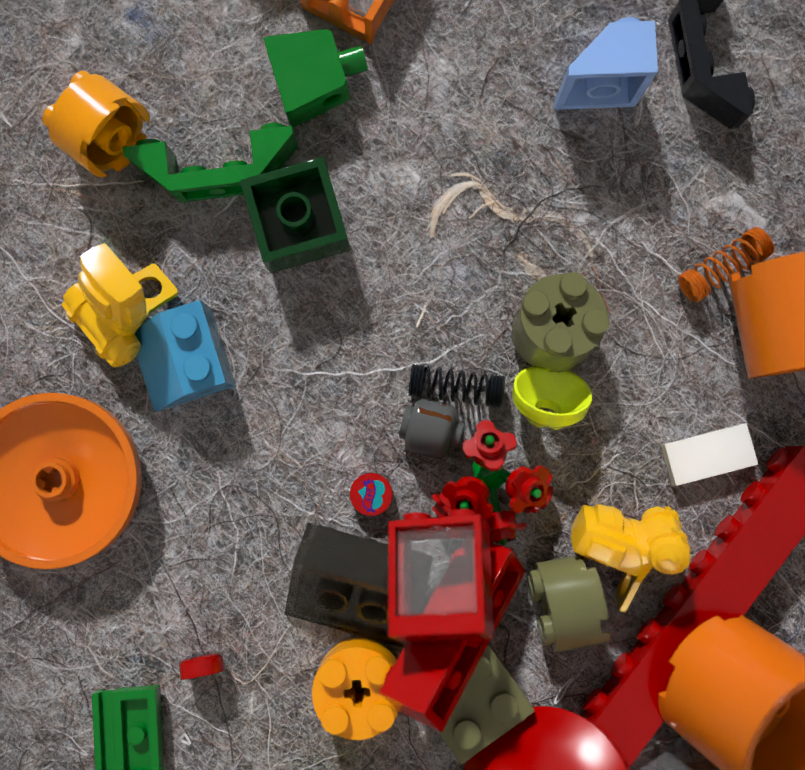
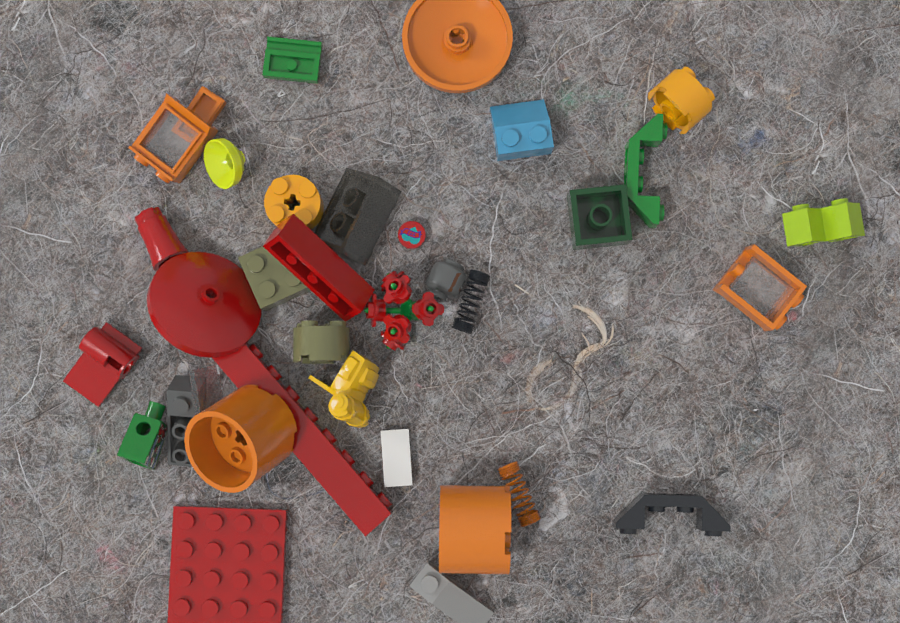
camera: 100 degrees right, 0 degrees up
yellow piece [61,243,178,367] -> none
red tile [179,653,225,680] -> none
green torso [263,29,368,127] -> none
window [388,509,494,642] -> none
olive brick [511,272,609,373] -> none
neon yellow piece [512,366,592,430] -> none
light blue slope [554,17,658,110] -> none

